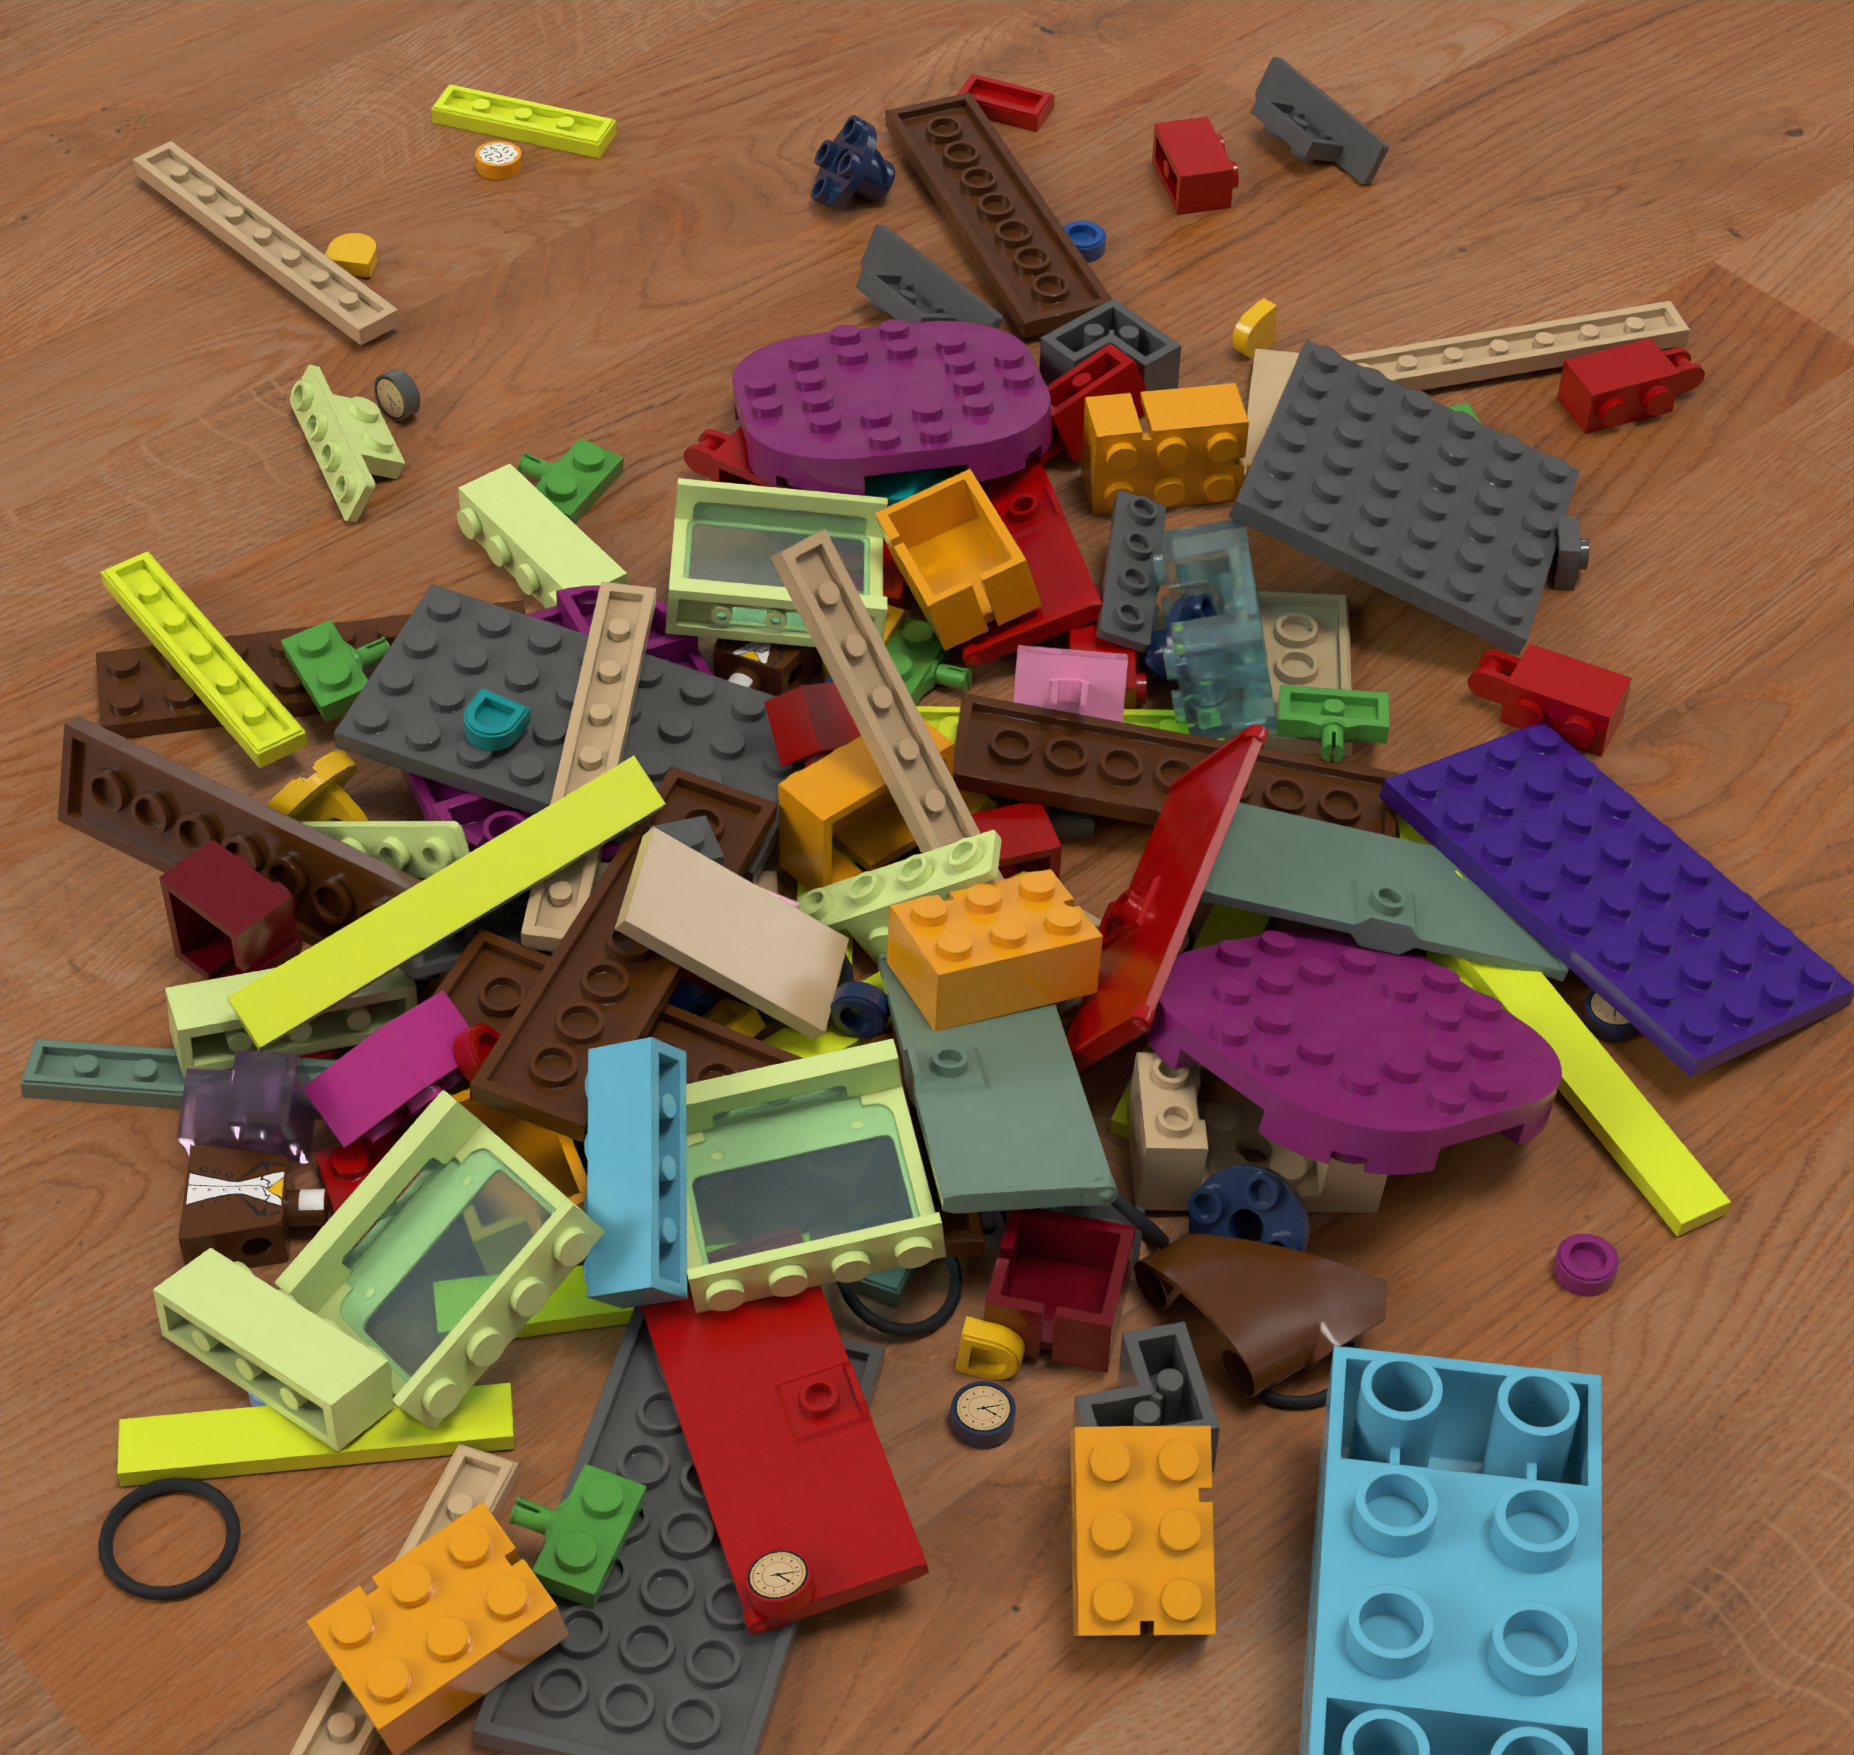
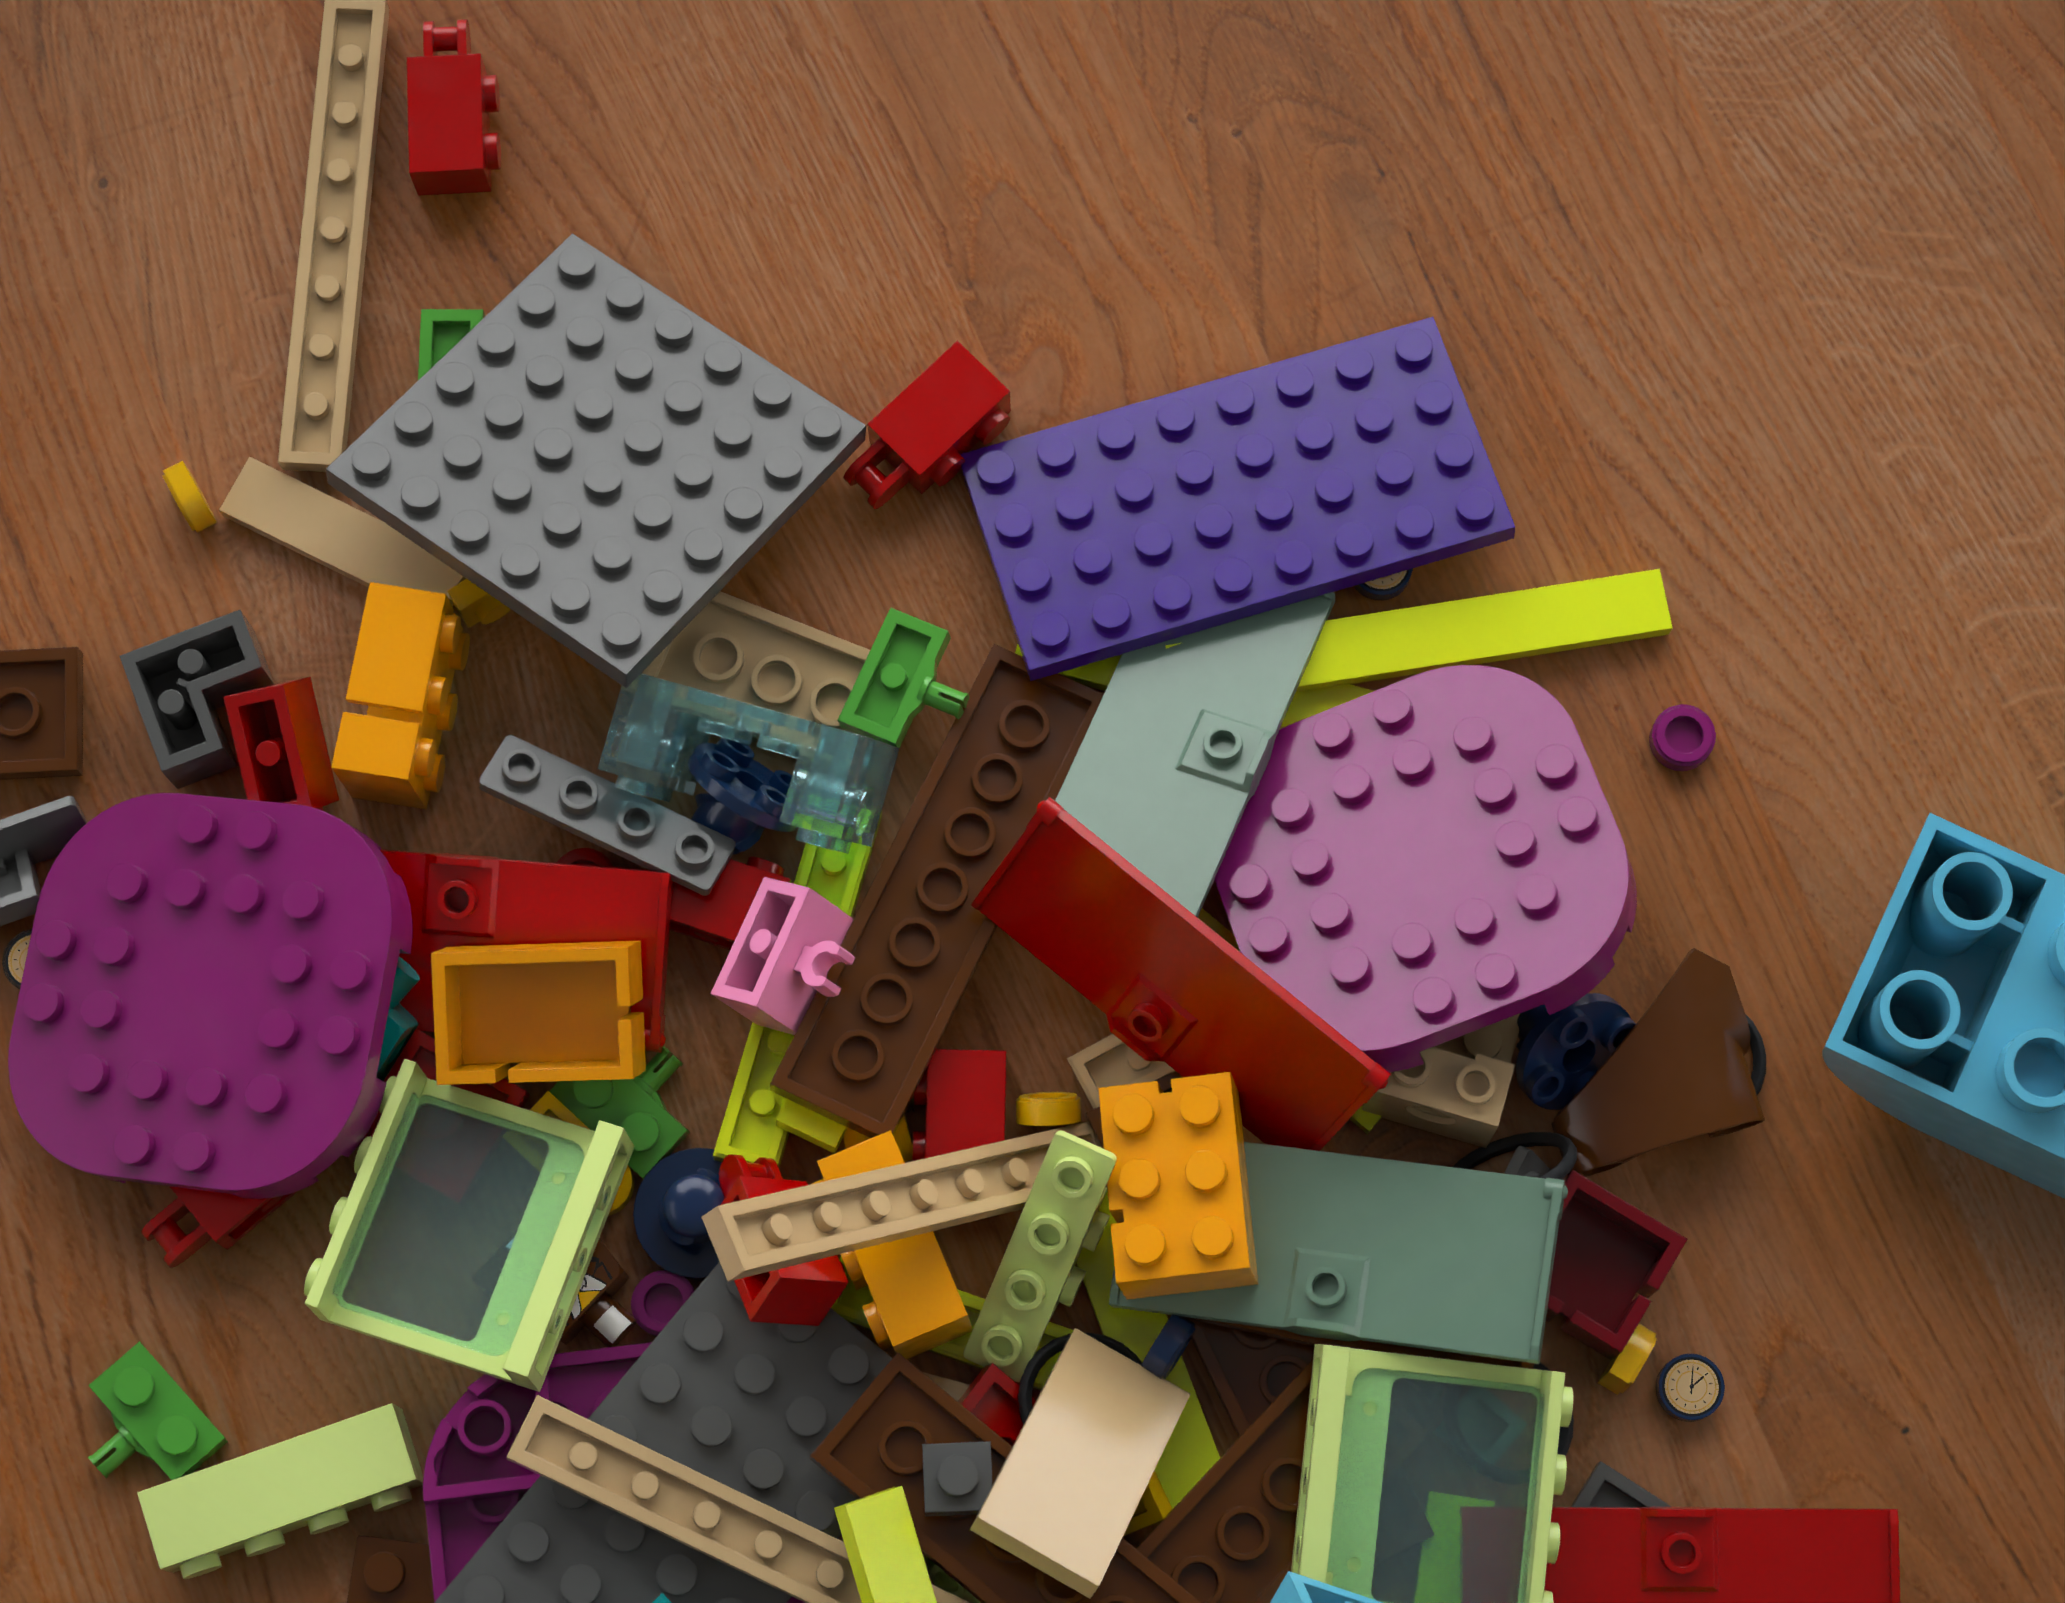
camera: 70 degrees left, 30 degrees up
light orange piece [1070,1426,1216,1636] -> none
dark grey brick [1073,1322,1220,1472] -> none
dark grey plate [1551,516,1589,591] -> none

